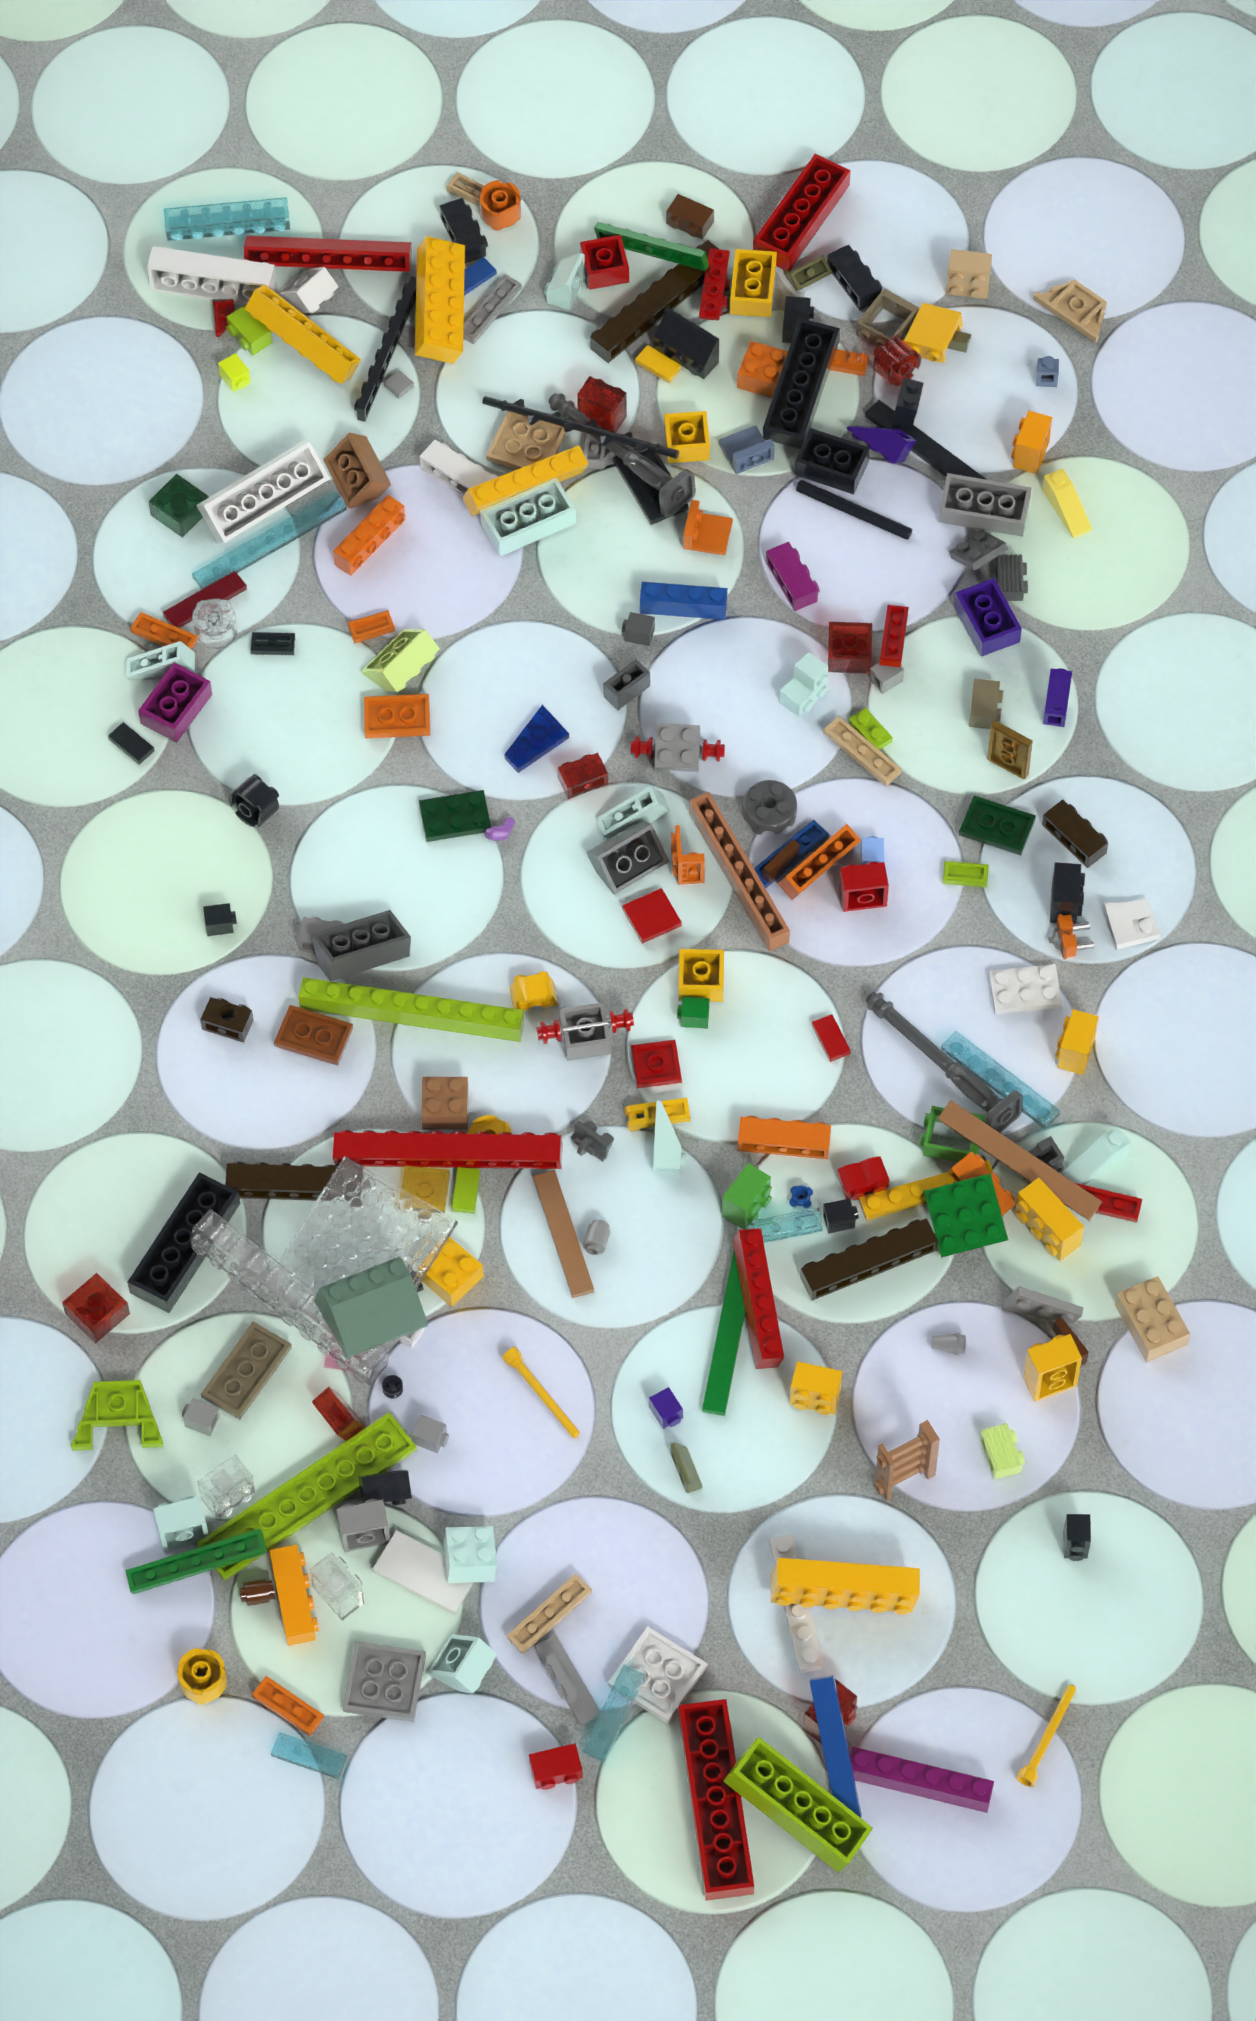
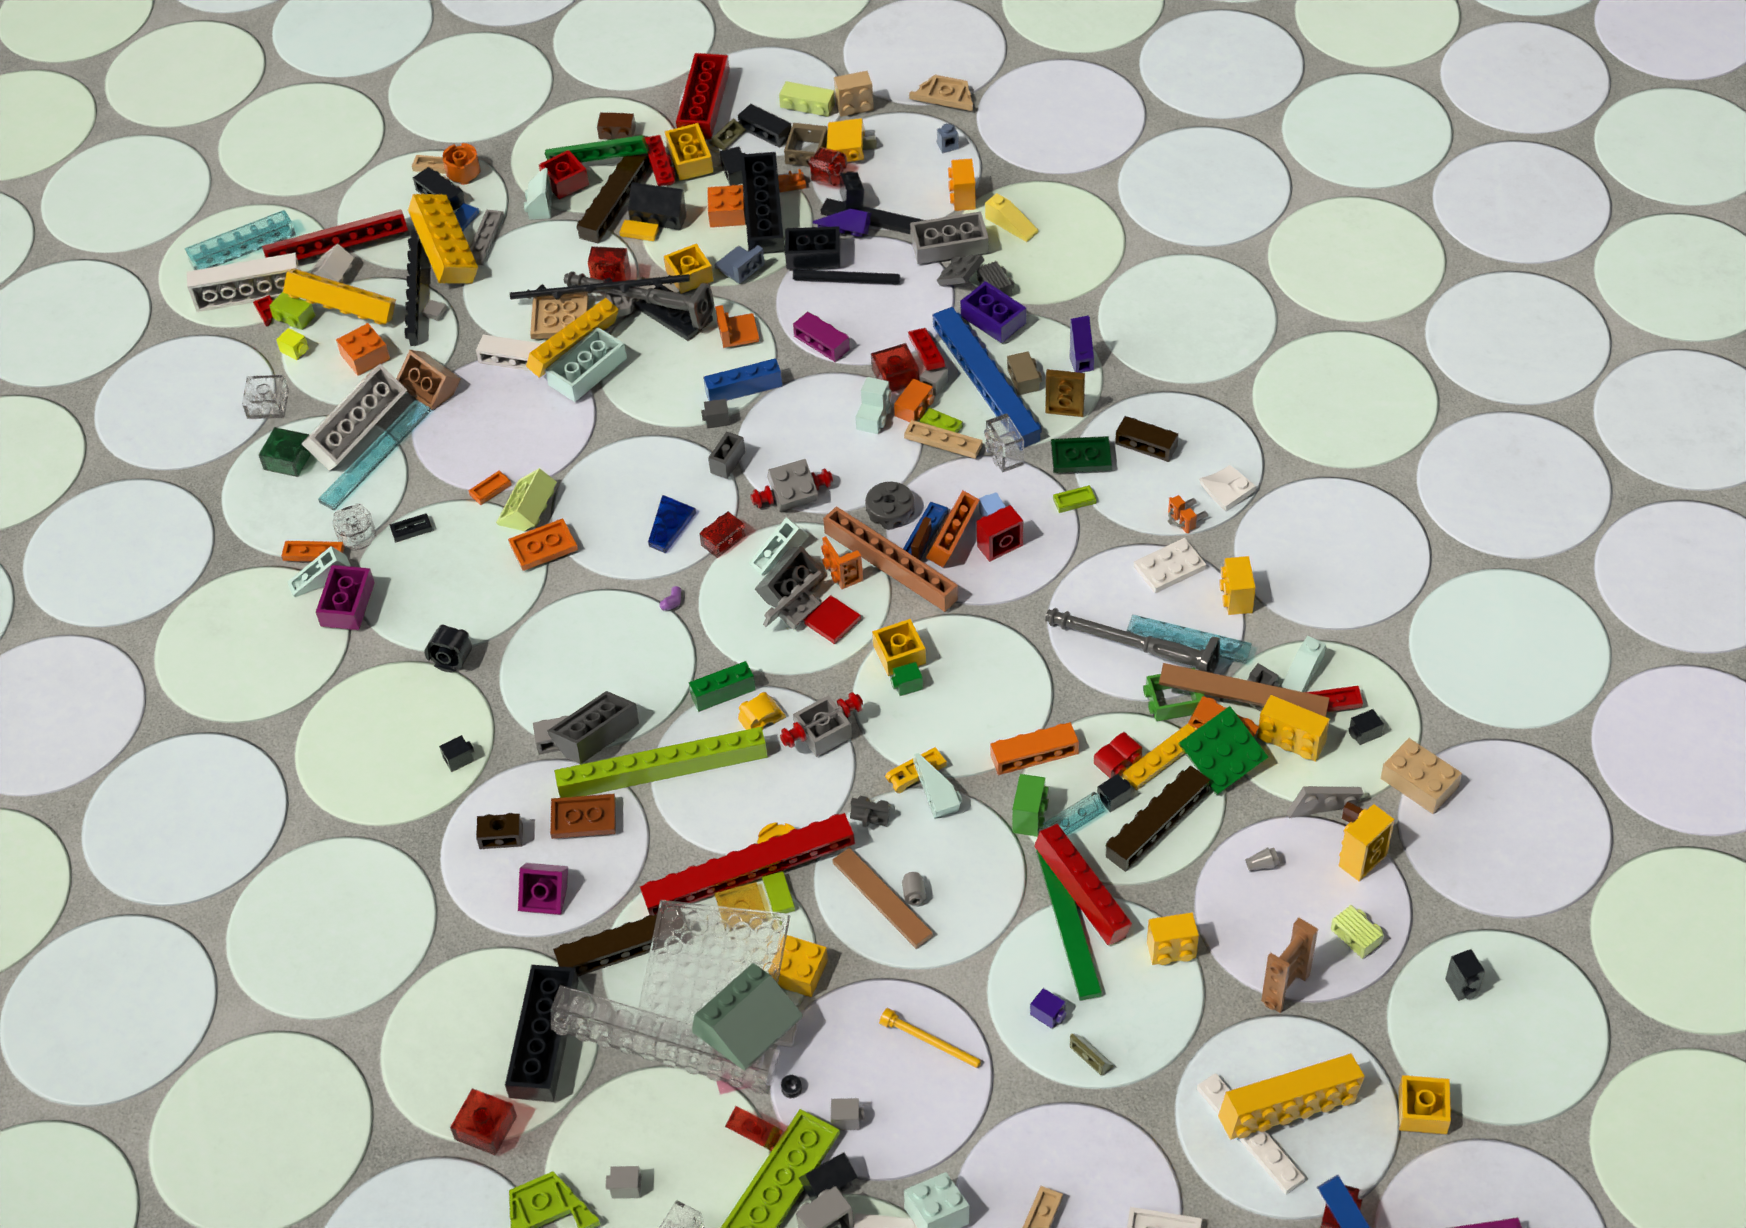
camera: 20 degrees left, 10 degrees down
black tile [108,722,155,765] -> none
dark red tile [163,571,247,628] -> none
dark tan plate [201,1322,292,1420] -> none
orange brick [333,495,406,576] -> none
dark green plate [419,790,491,842] -> none
medium nougat brick [421,1077,469,1129] -> none
red tile [631,1040,682,1089] -> none
blue plate [789,1185,813,1208] -> none
red tile [812,1014,851,1062] -> none
yellow piece [1016,1684,1076,1787] -> none
black brick [1049,862,1085,923] -> none
none -> clear brick [242,375,289,419]
none -> orange brick [336,323,390,376]
none -> magenta slope [518,863,568,915]
none -> green brick [689,661,756,712]
none -> light grey bracket [763,571,822,630]
none -> yellowish green brick [779,81,835,117]
none -> orange brick [894,379,935,422]
none -> blue brick [933,307,1042,450]
none -> clear brick [984,413,1024,472]
none -> black brick [1348,709,1384,745]
none -> yellow brick [1399,1075,1451,1134]

